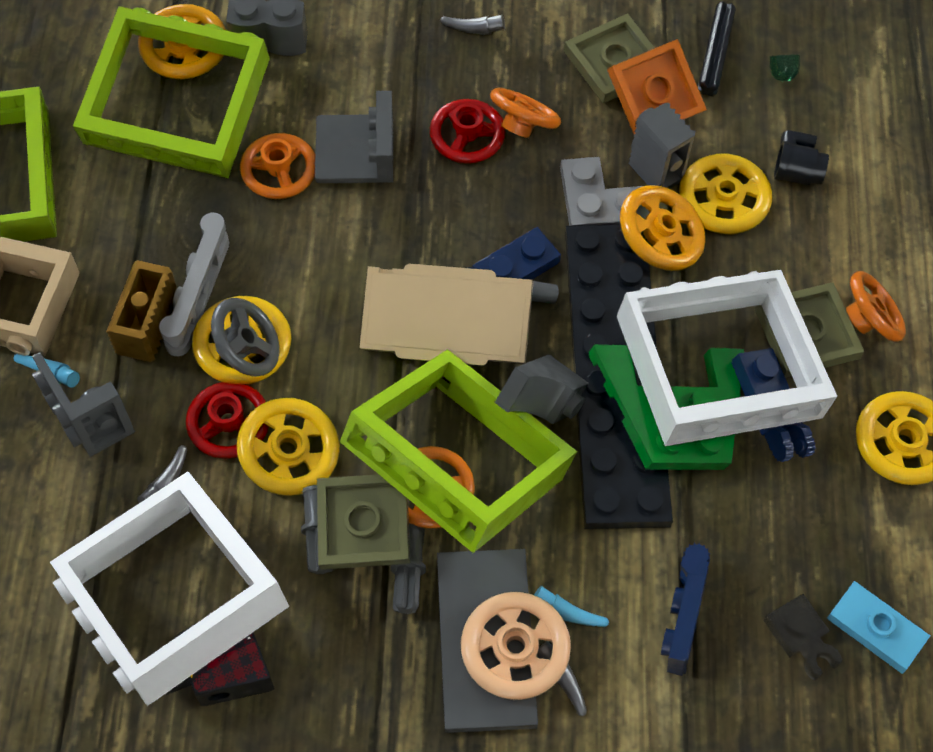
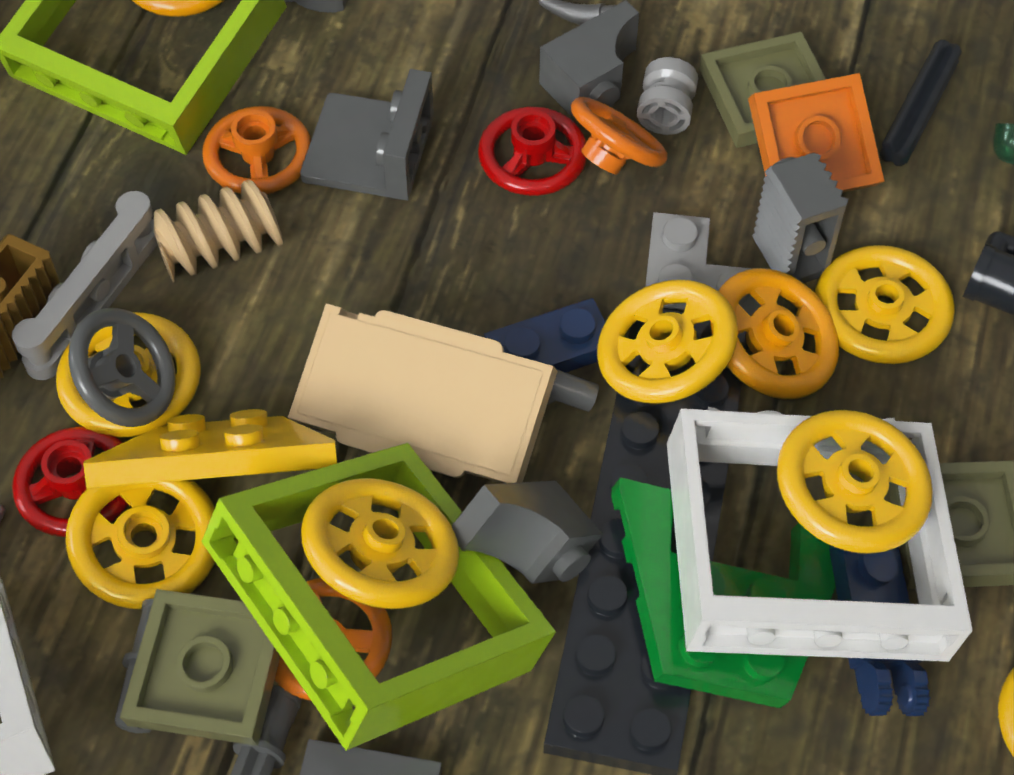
camera: 15 degrees right, 5 degrees down
none -> yellow wing [83,409,337,488]
none -> tan piece [154,179,283,282]
none -> yellow plate [301,478,459,609]
none -> dark grey arch [539,0,639,123]
none -> yellow plate [597,279,738,404]
none -> light grey wheel [637,57,698,135]
none -> yellow plate [777,410,933,554]

